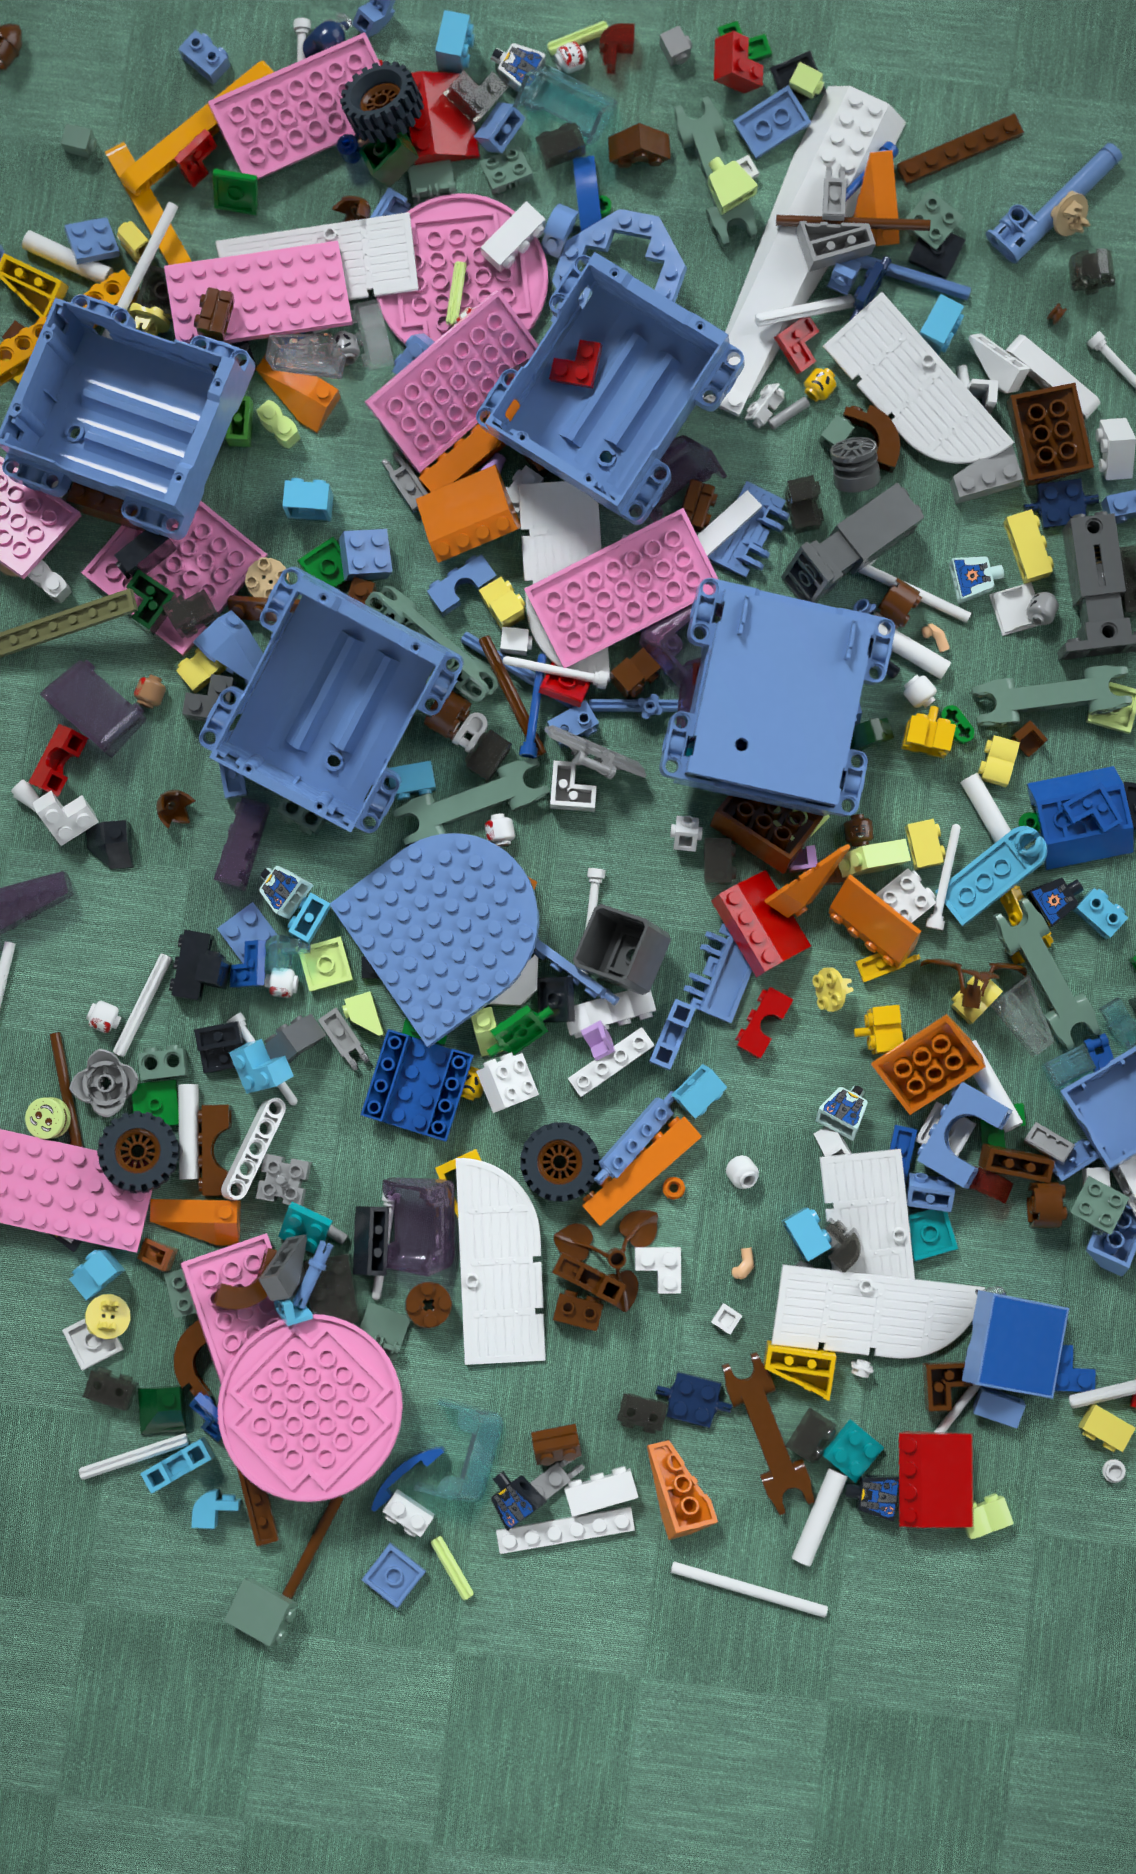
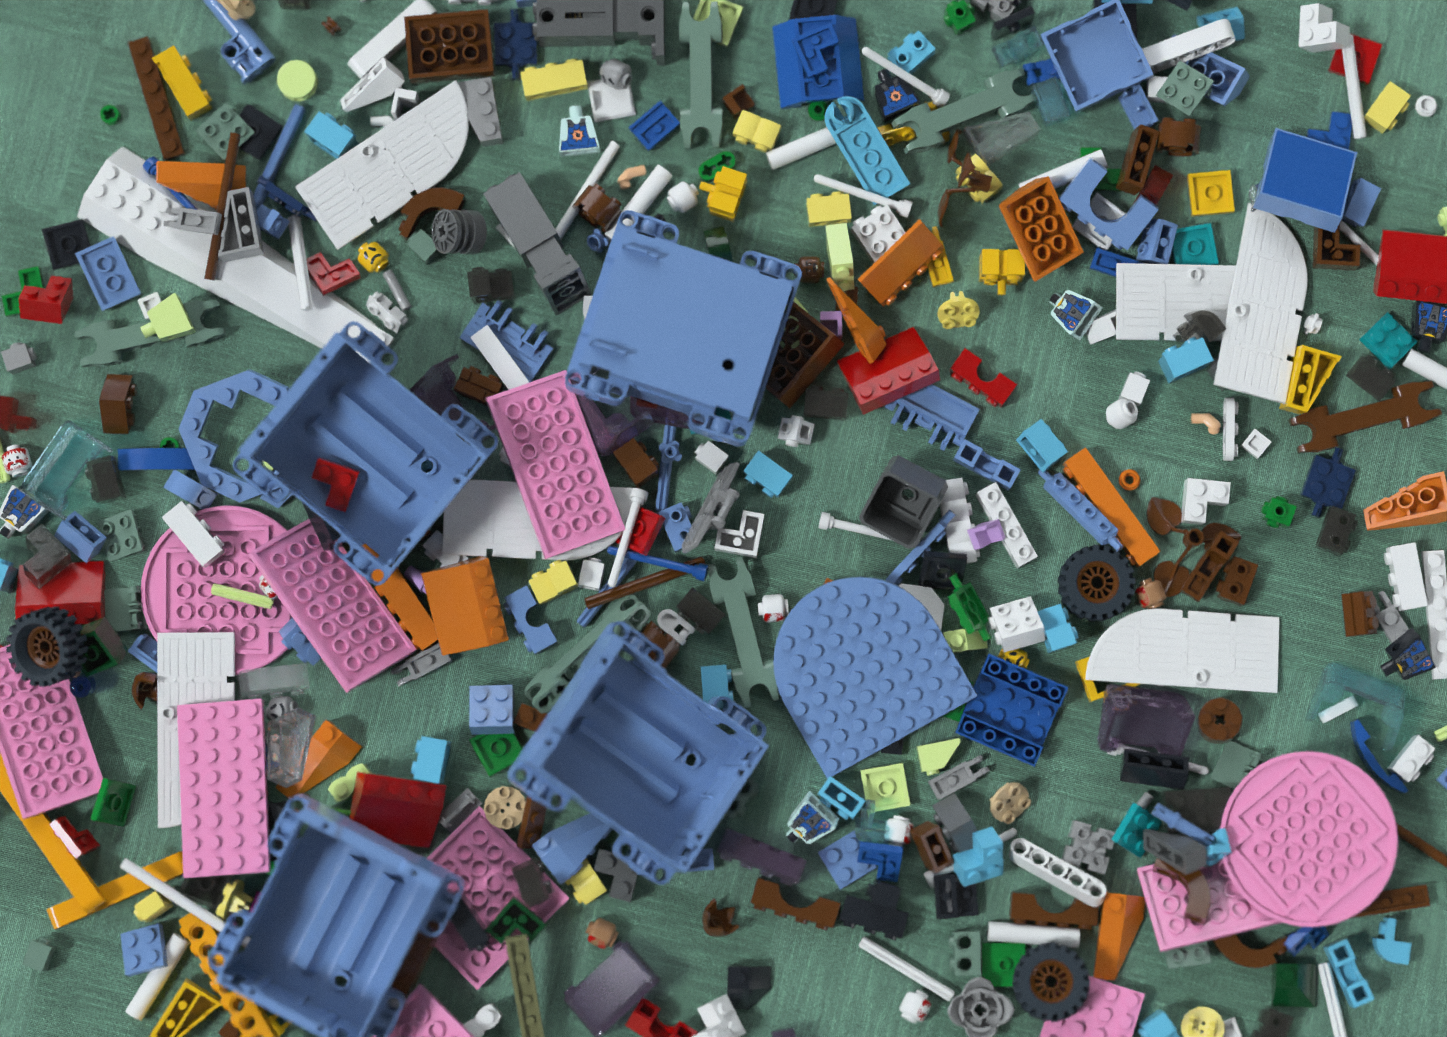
camera: 80 degrees left, 0 degrees up
dark orange slope [137,1237,178,1271] -> none
reddish brown brick [194,287,235,342] -> none
yellowish green brick [789,62,825,99] -> none
light grey plate [1024,1122,1075,1165] -> none
none -> green bush [100,105,121,126]
none -> yellow wedge [152,45,213,121]
none -> yellowish green head [277,60,318,102]
none -> red slope [350,772,447,848]
none -> light grey hinge [439,788,482,833]
none -> blue plate [629,100,680,152]
none -> white brick [695,441,729,474]
none -> medium azure brick [743,450,793,498]
none -> reddish brown arch [750,878,840,931]
none -> white piece [862,47,950,108]
none -> reddish brown brick [910,821,954,873]
none -> tan plate [989,782,1031,824]
none -> medium azure brick [1037,604,1078,654]
none -> white brick [1119,372,1150,406]
none -> medium nougat head [1135,578,1167,609]
none -> yellow plate [1187,170,1235,217]
none -> white plate [1223,397,1238,461]
none -> green brick [1261,496,1297,528]
none -> white beam [1318,695,1359,723]

